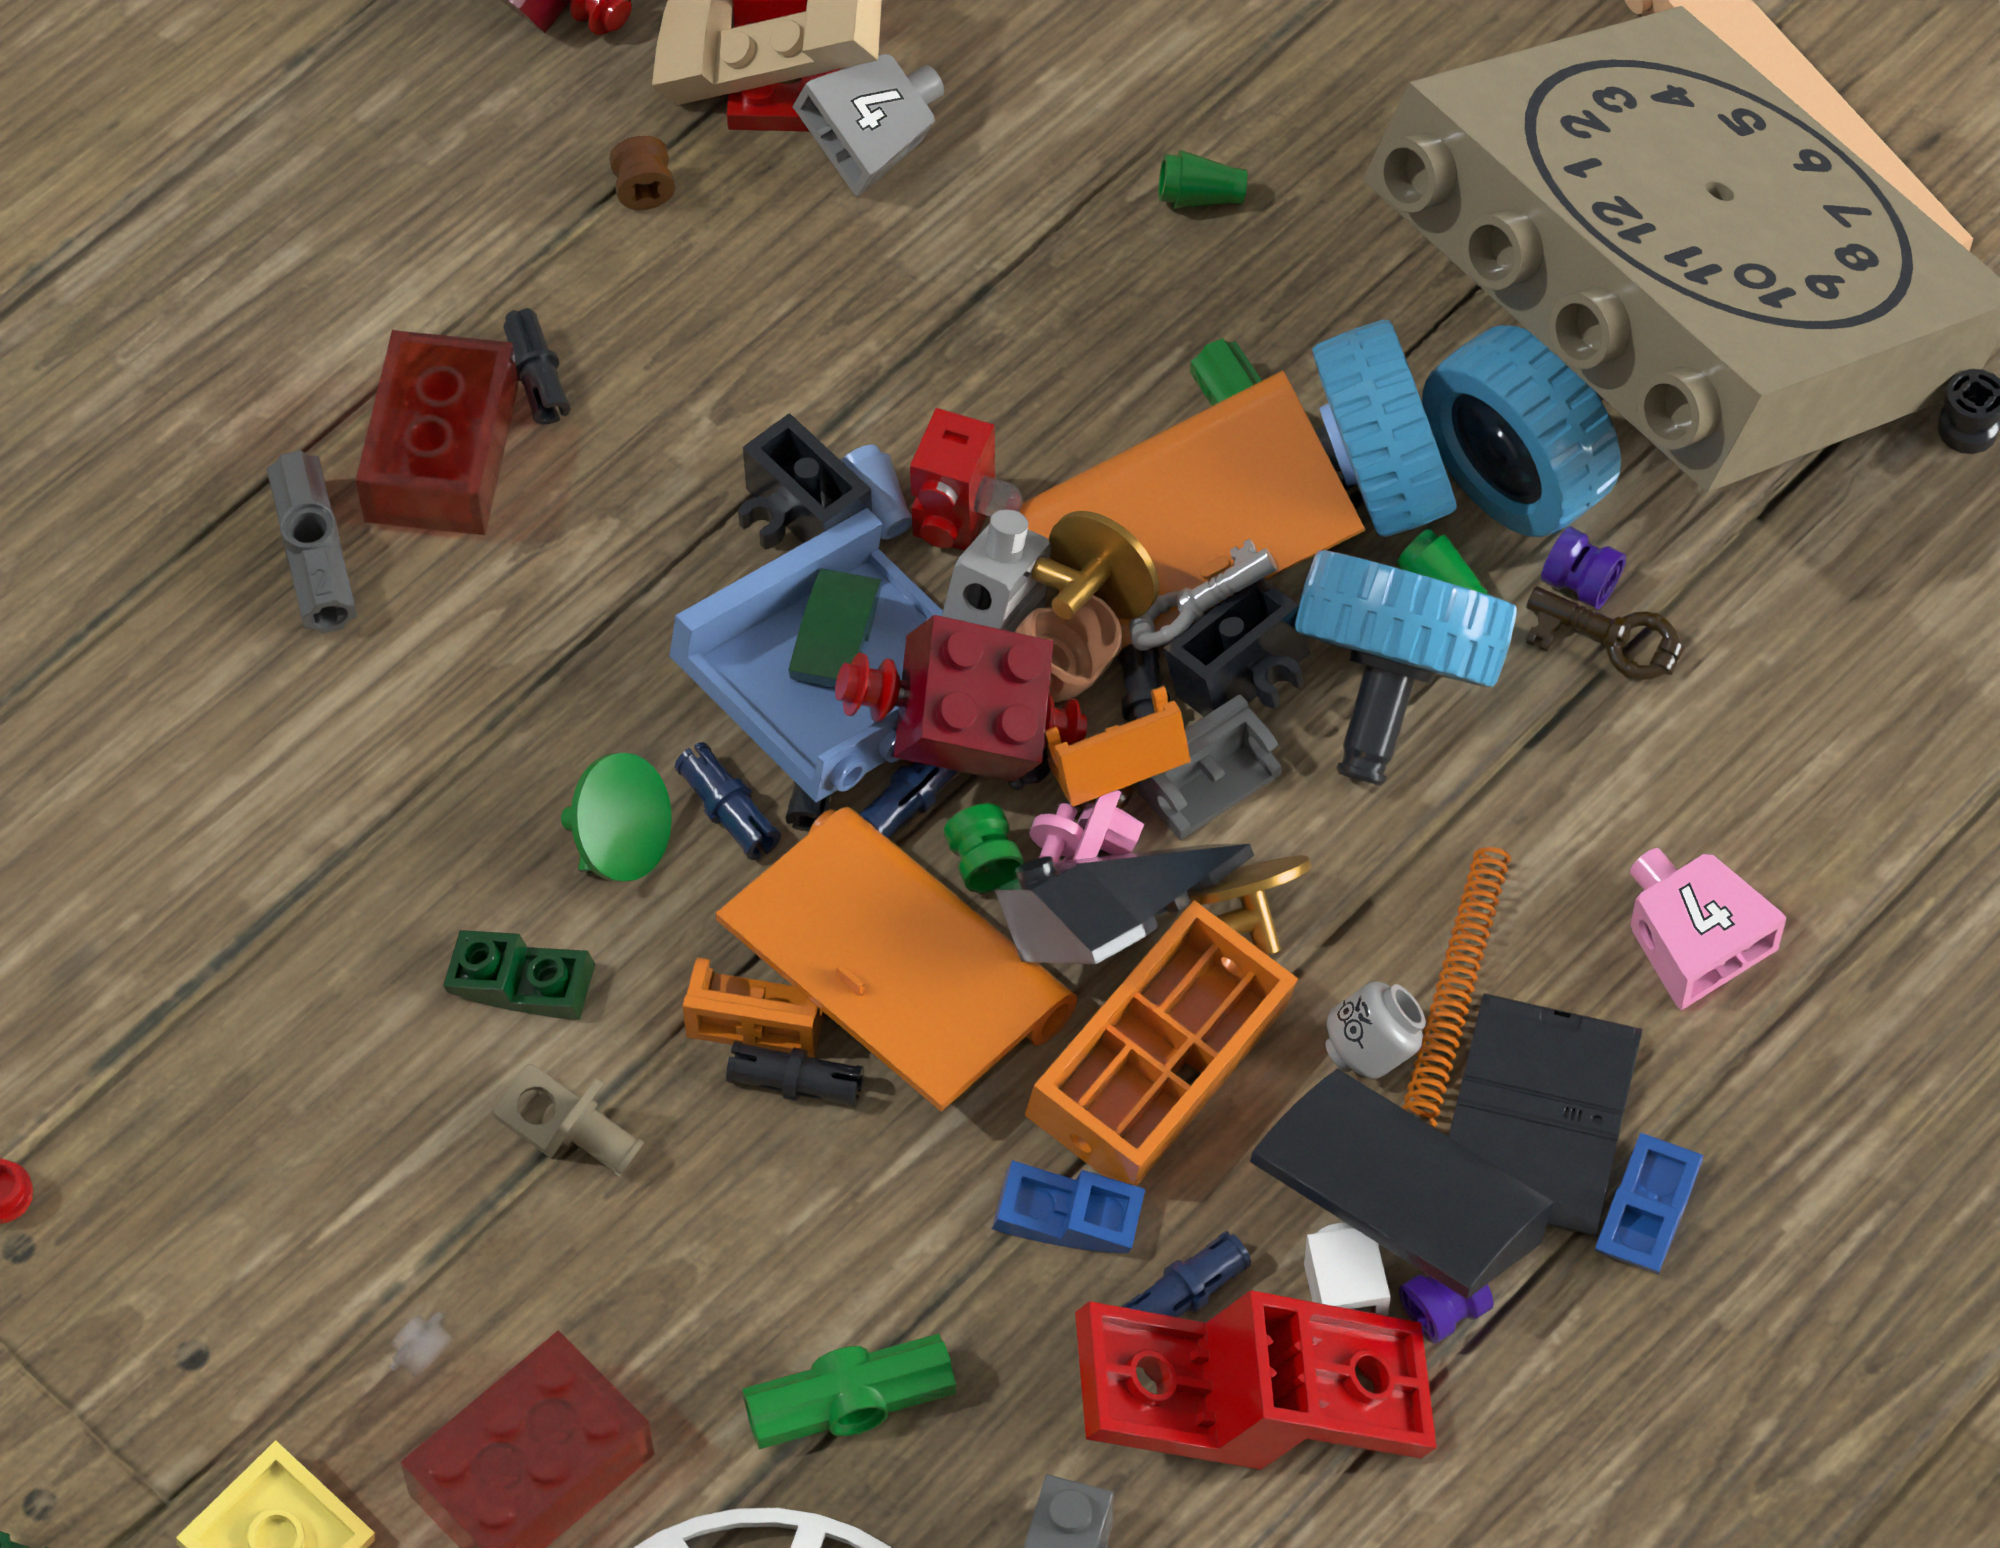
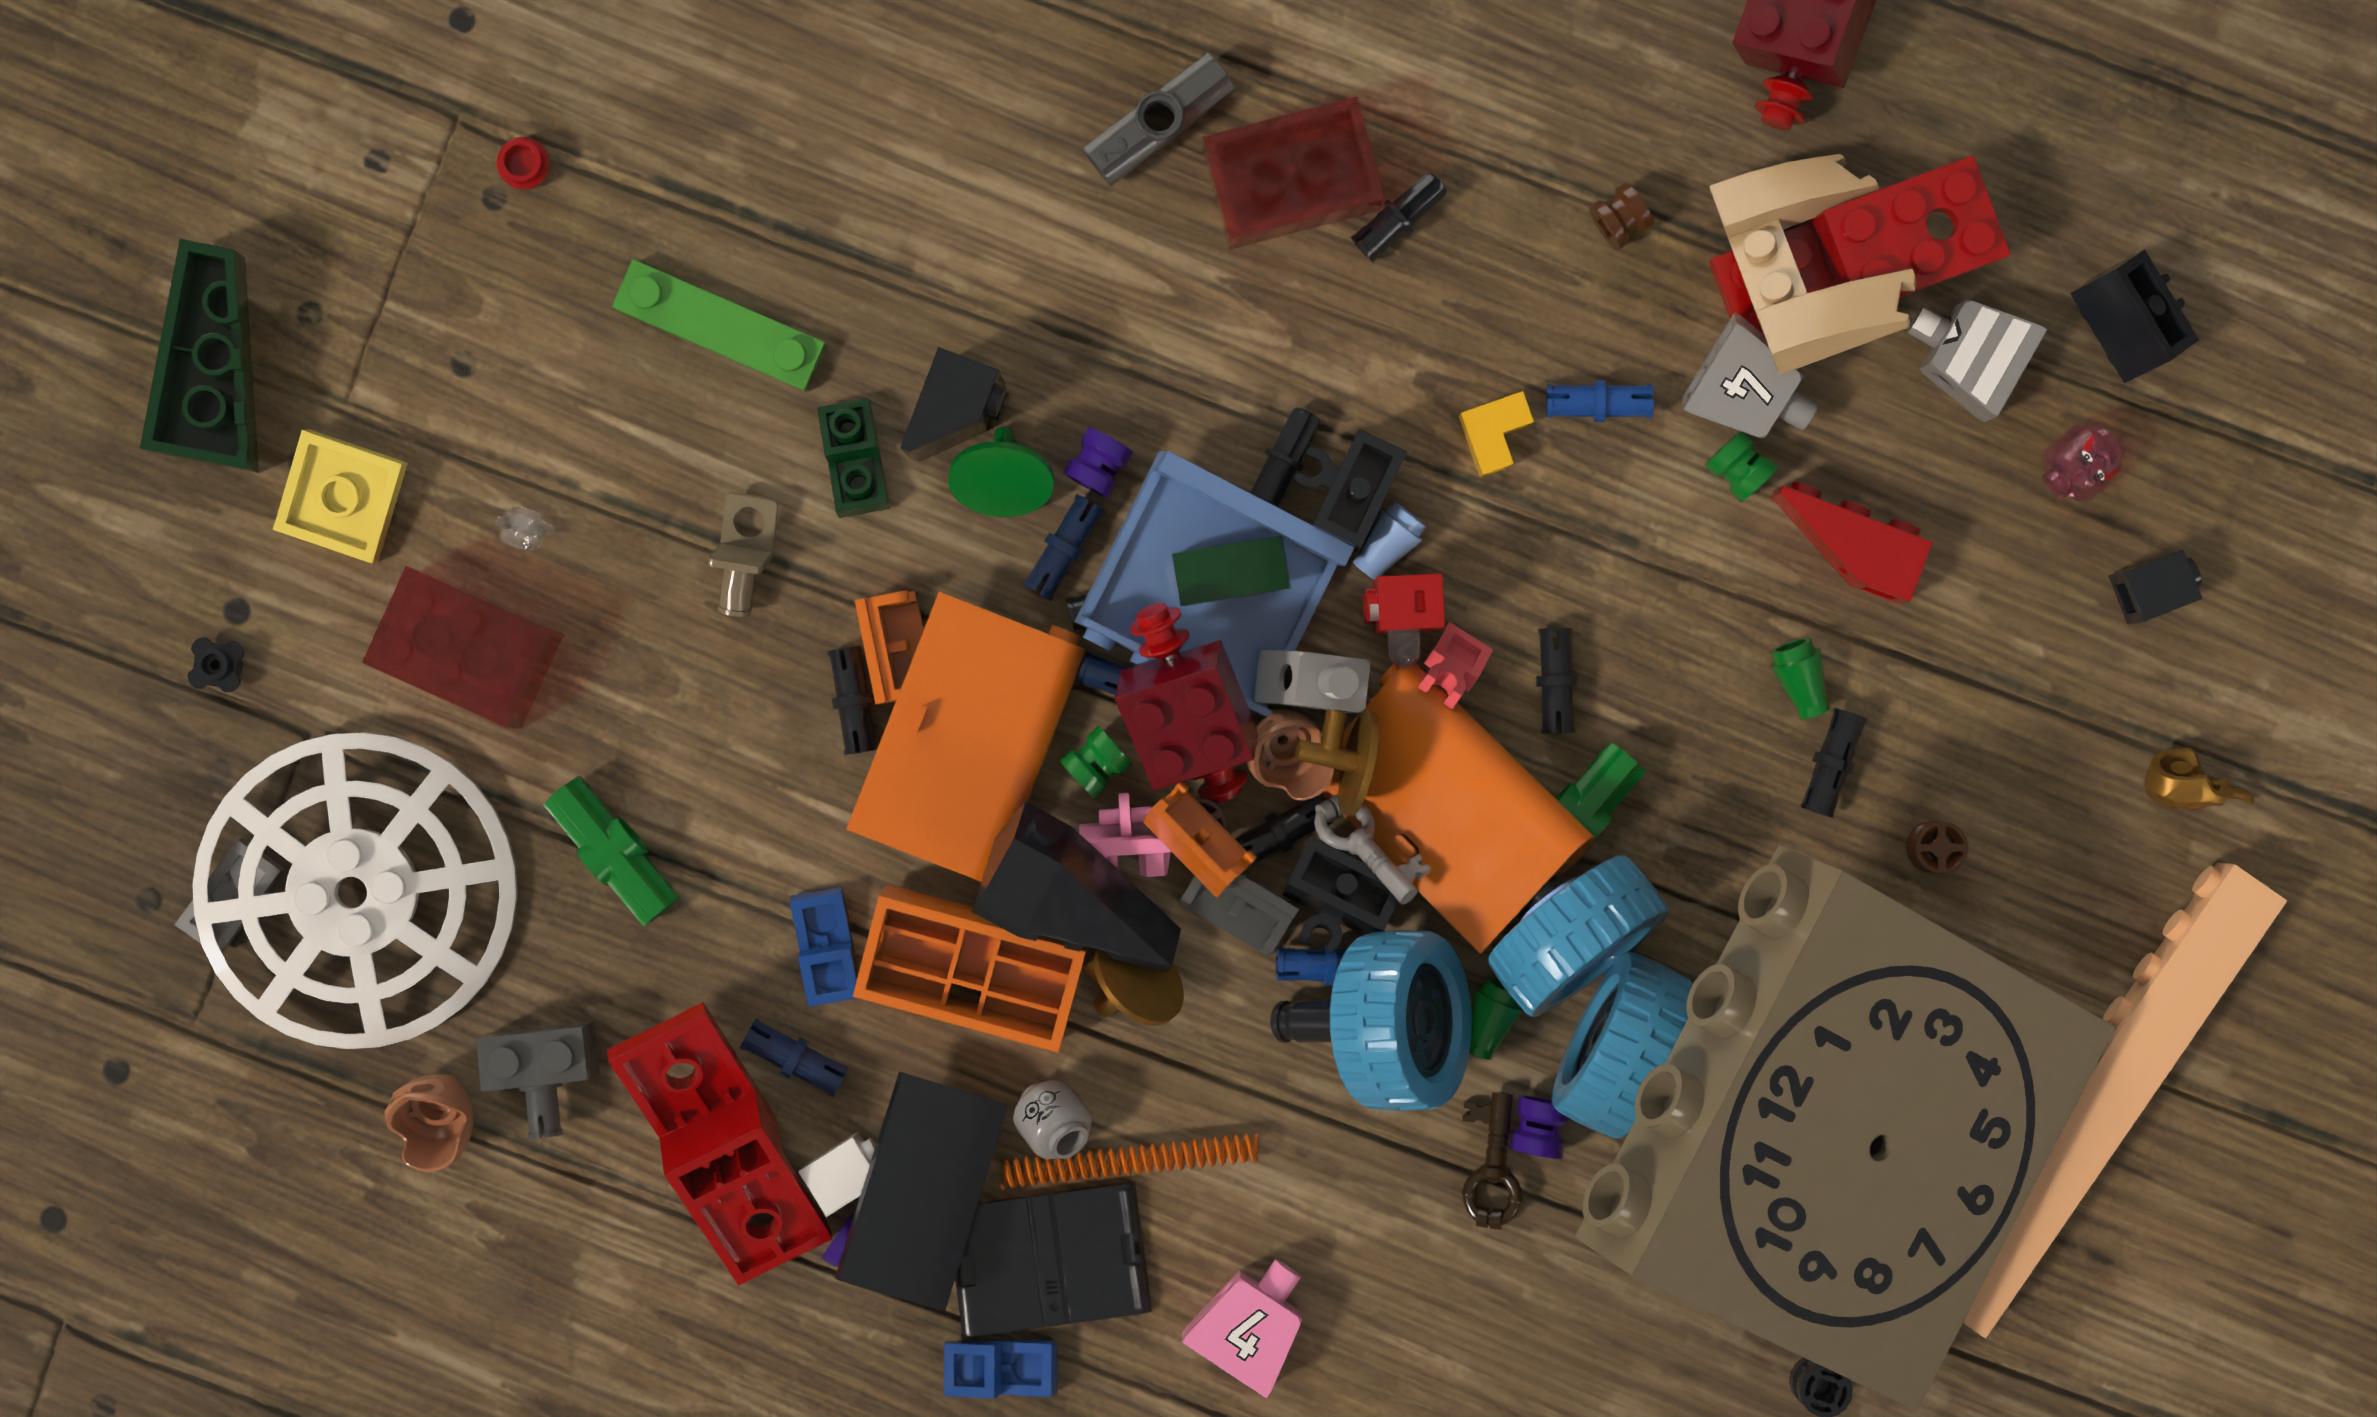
camera: 65 degrees right, 30 degrees up
none -> bright green plate [612,259,827,392]
none -> black slope [900,347,1010,462]
none -> dark purple wheel [1063,427,1134,498]
none -> black axle [1249,407,1320,508]
none -> blue pin [1275,944,1347,986]
none -> coral plate [1418,622,1493,709]
none -> yellow piece [1458,391,1534,478]
none -> black pin [1536,628,1578,734]
none -> blue pin [1546,380,1654,422]
none -> green wheel [1704,431,1779,503]
none -> red slope [1771,482,1933,604]
none -> black pin [1800,708,1867,818]

